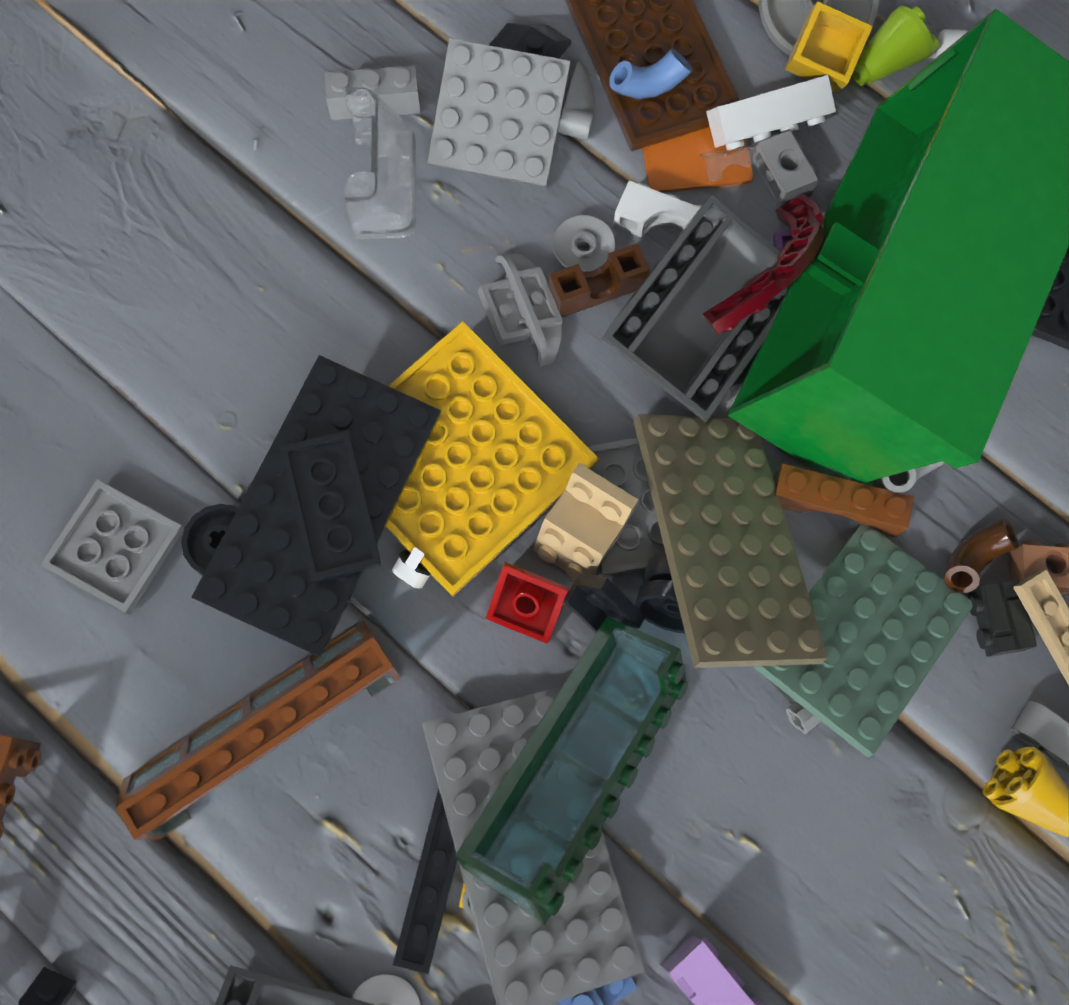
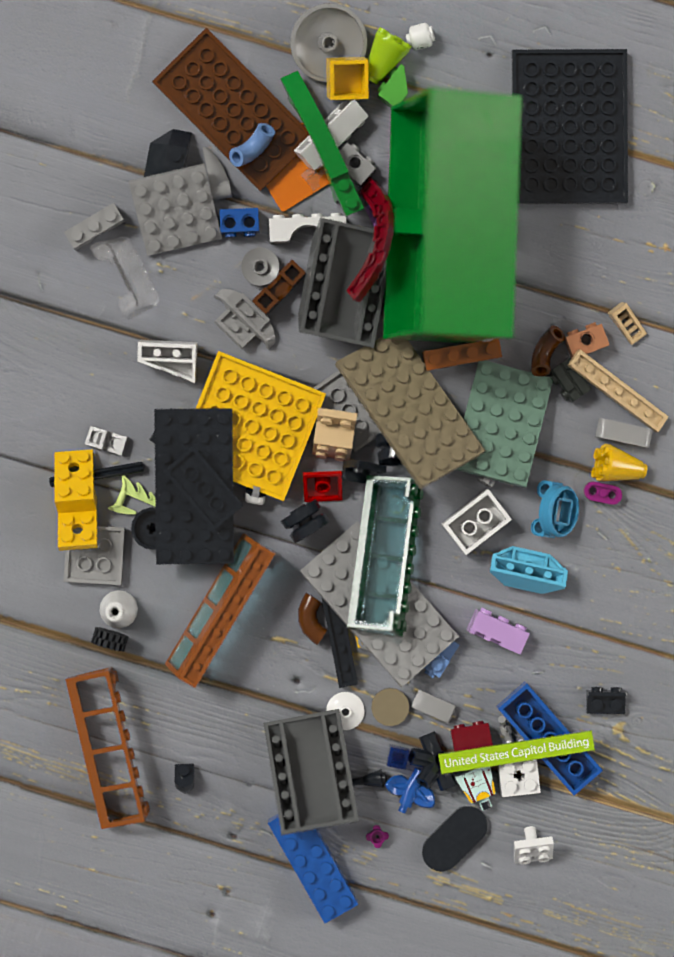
camera: 20 degrees left, 15 degrees up
none -> black axle [49,462,144,487]
none -> yellow bracket [54,449,98,551]
none -> slope [85,426,130,456]
none -> black tyre [91,627,129,652]
none -> white cone [99,590,138,629]
none -> yellowish green piece [108,475,156,514]
none -> white wedge [137,340,198,383]
none -> blue brick [220,208,260,238]
none -> green slope [280,71,364,217]
none -> black wheel [281,499,330,544]
none -> reddish brown cylinder [298,592,328,645]
none -> bright green slope [377,64,408,108]
none -> white brick [442,489,512,555]
none -> medium azure wedge [490,546,568,594]
none -> dark azure piece [531,481,579,538]
none -> magenta plate [583,481,622,505]

